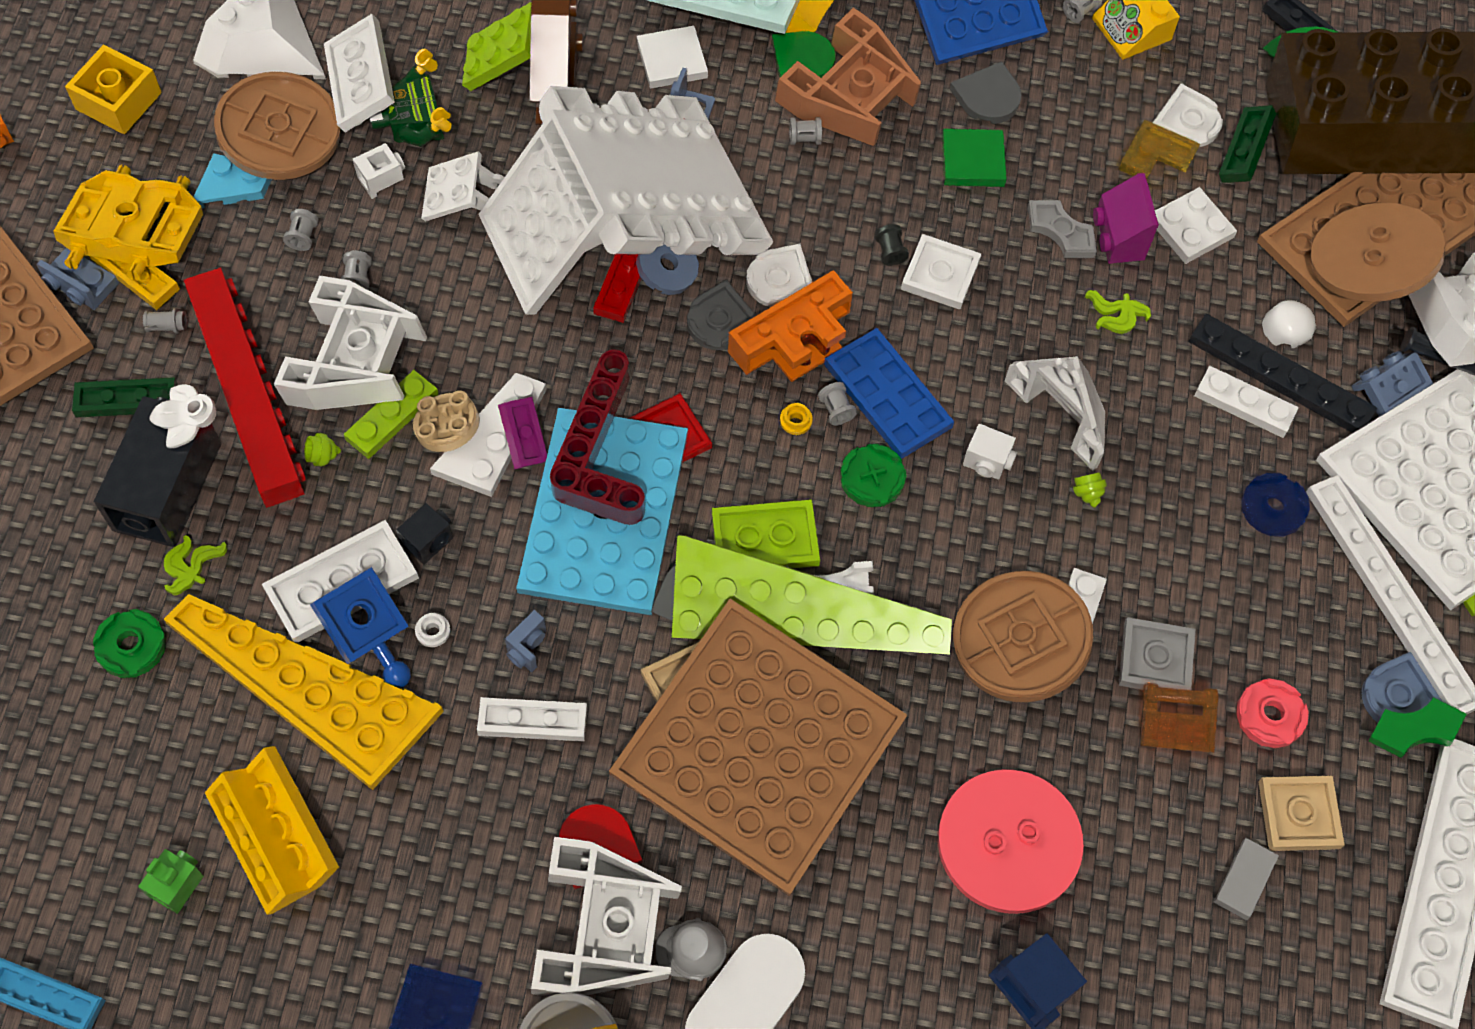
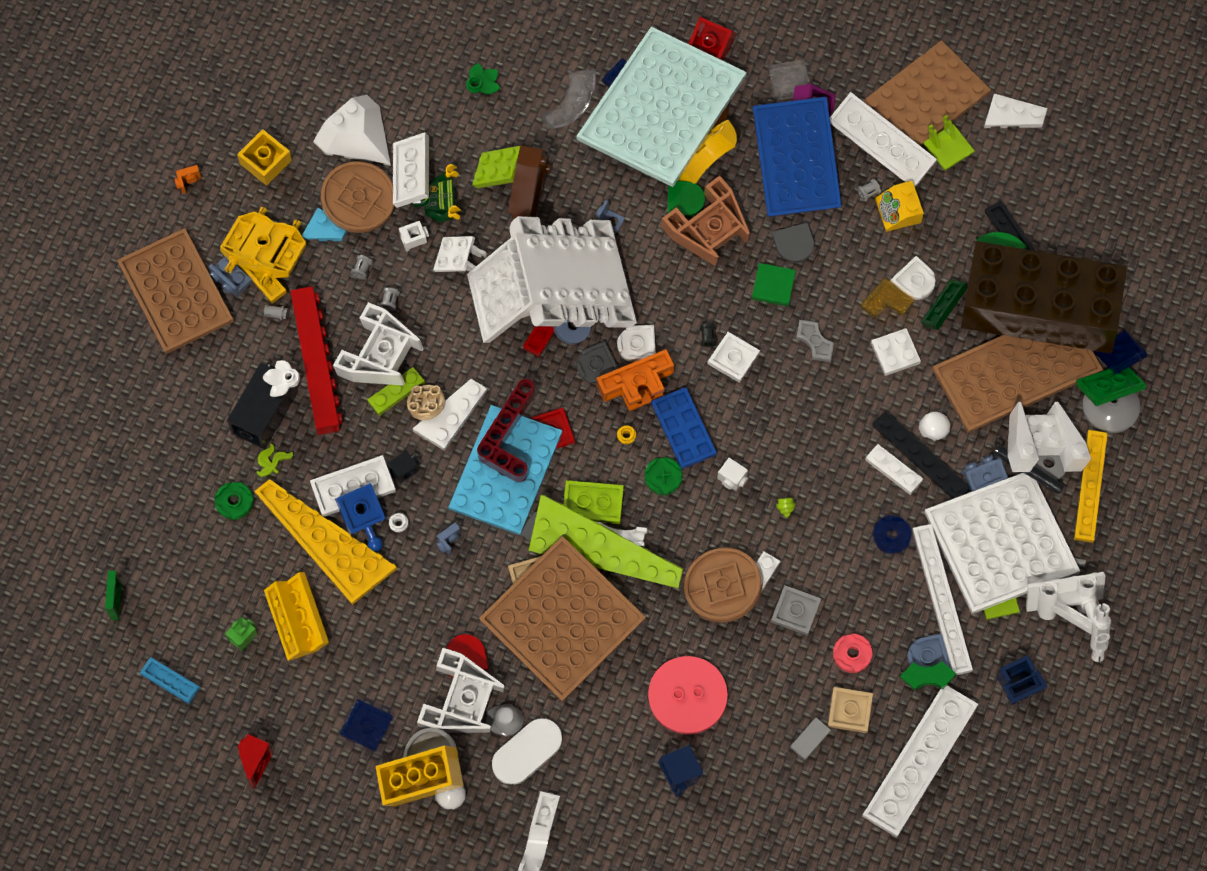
camera: 15 degrees right, 5 degrees up
dark green plate [72,377,178,418] -> none
lime plate [304,433,341,467] -> none
white plate [477,697,587,741] -> none
magenta plate [498,397,547,469] -> none
white tile [637,26,708,89] -> none
light grey bush [789,117,822,145] -> none
light grey bush [818,382,857,425] -> none
white wedge [1005,356,1105,471] -> none
lime piece [1085,290,1151,334] -> none
magenta slope [1093,173,1159,264] -> none
clear orange plate [1141,682,1218,753] -> none
medium nougat plate [1311,203,1445,302] -> none

